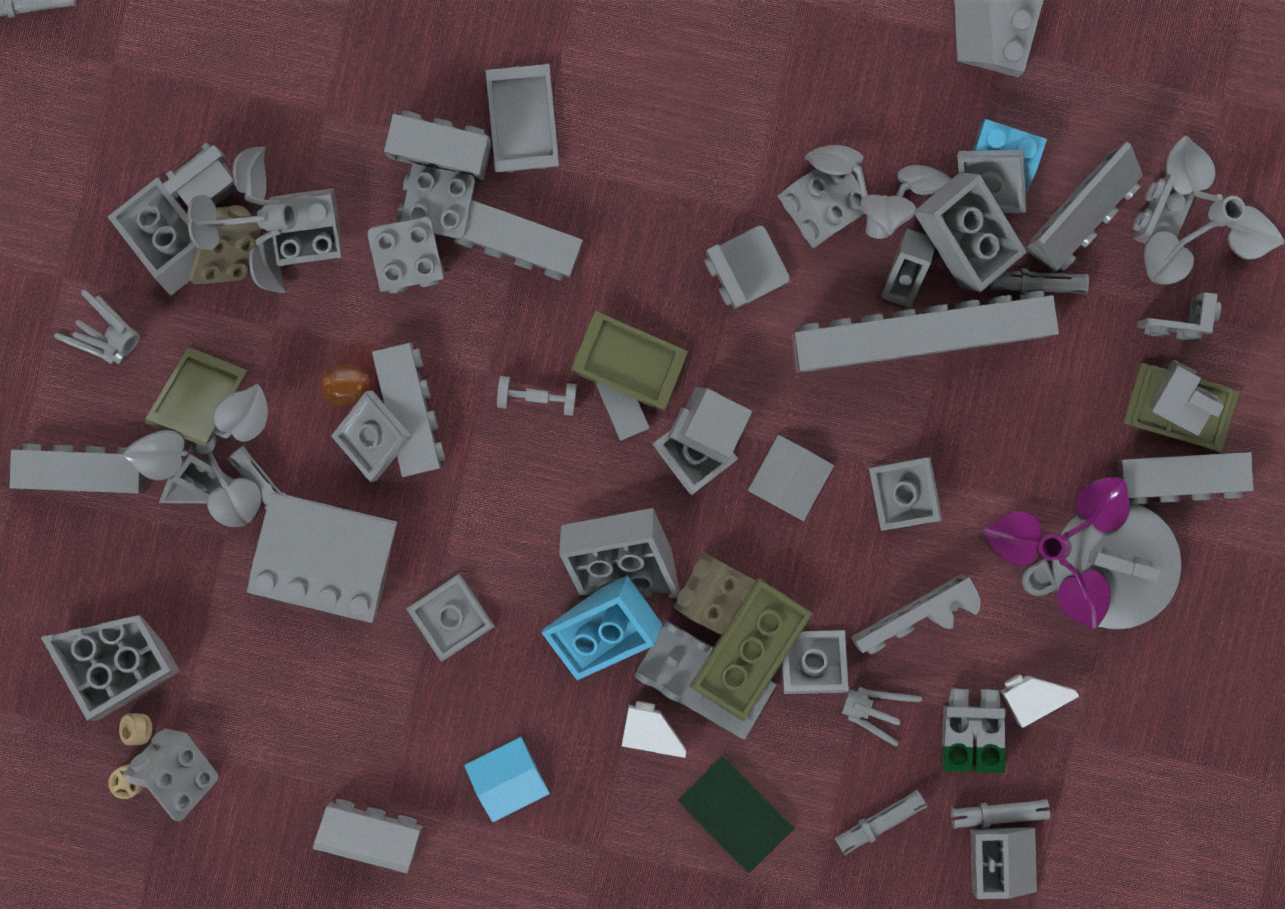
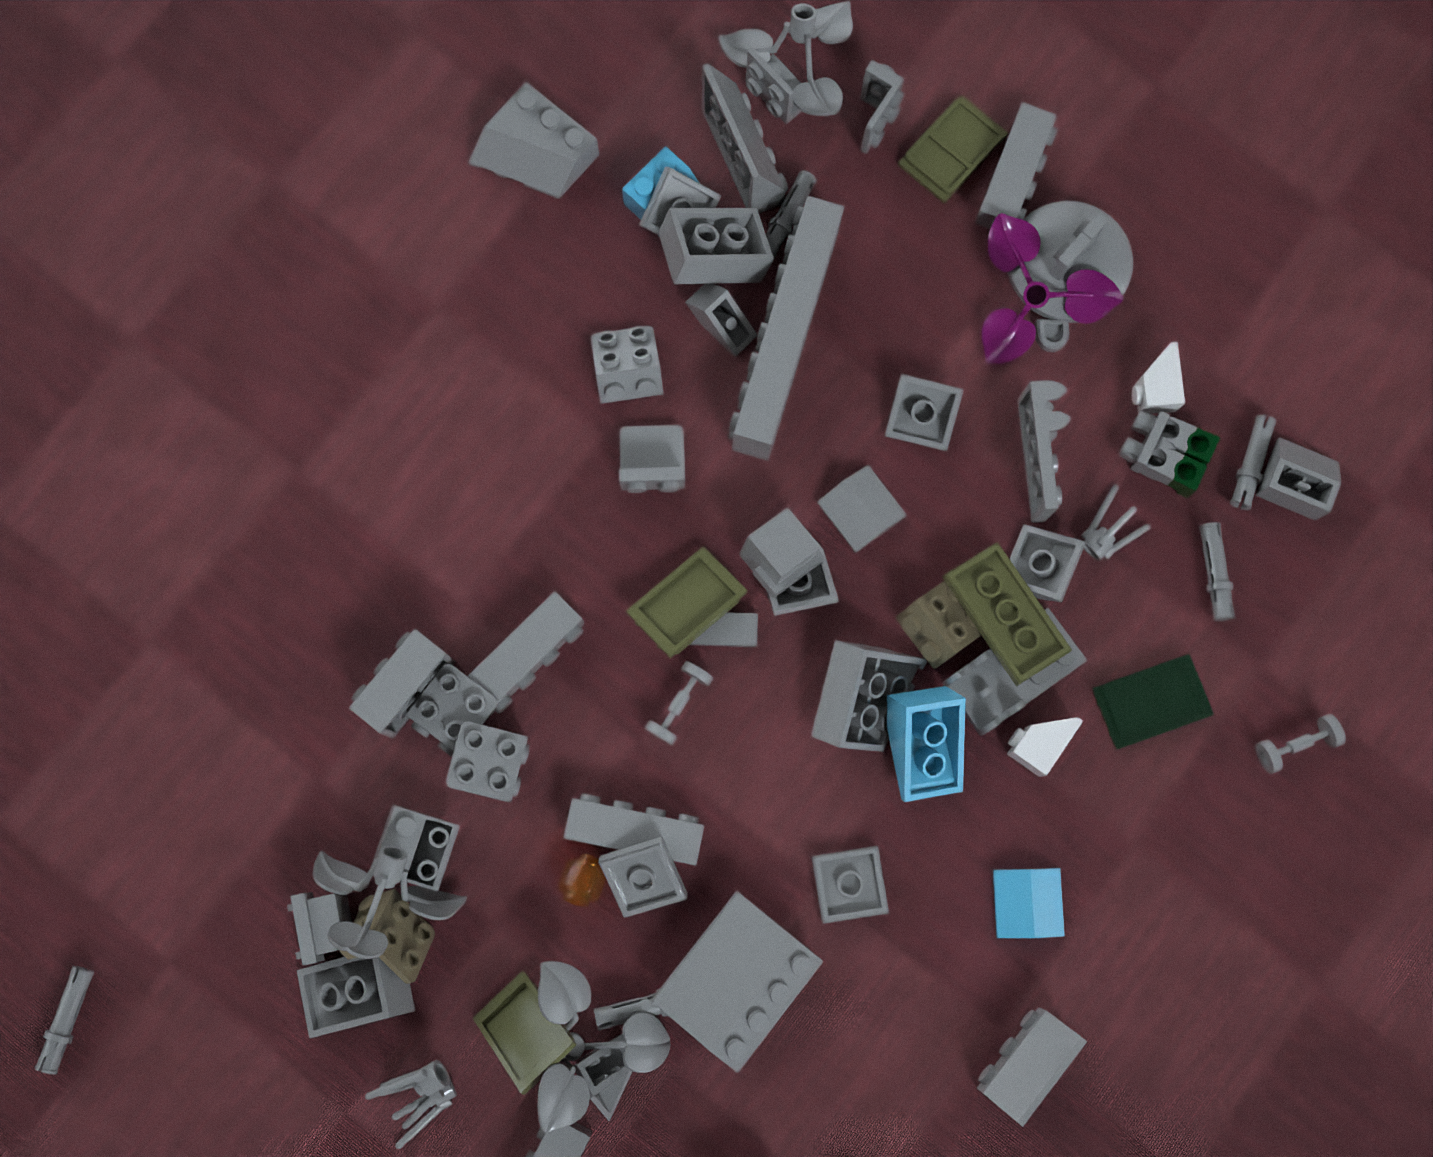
camera: 65 degrees left, 10 degrees down
light grey piece [486,64,559,173] -> none
light grey plant [805,145,952,239] -> none
light grey plate [1148,359,1224,436] -> none

